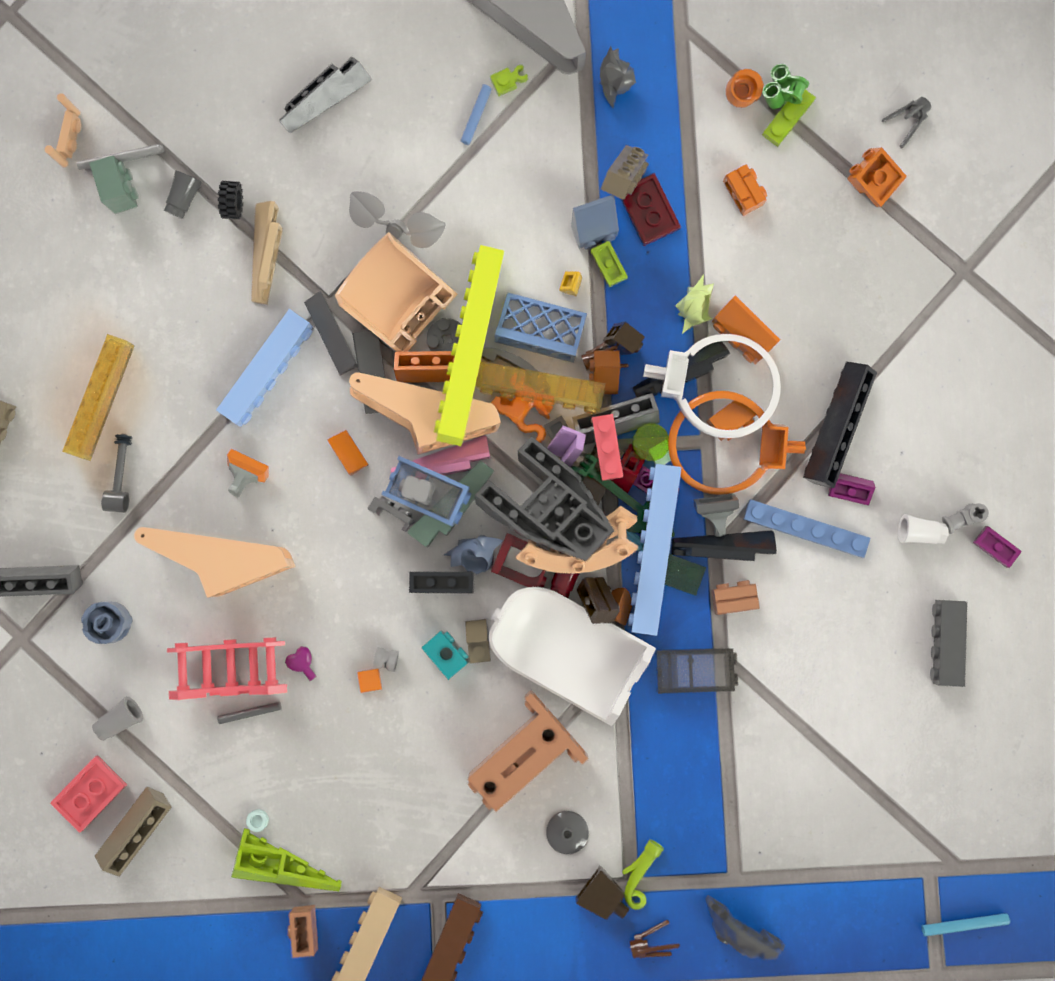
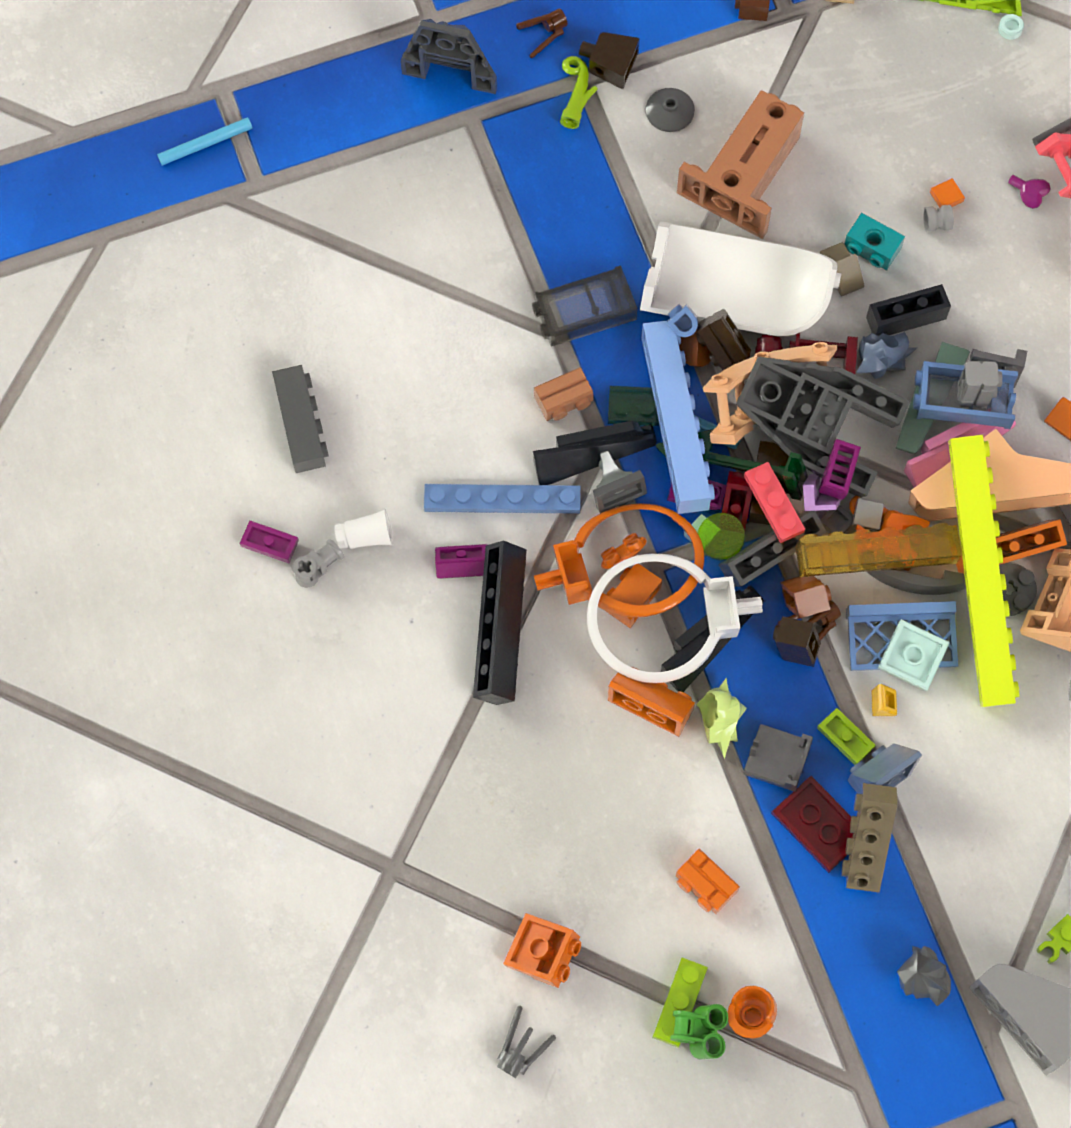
camera: 160 degrees right, 15 degrees down
none -> orange dish [601,533,647,569]
none -> medium blue plate [666,304,698,337]
none -> flat silver piece [743,724,813,792]
none -> magenta slope [819,439,861,500]
none -> light grey tile [852,498,884,530]
none -> light aqua tile [878,619,950,691]

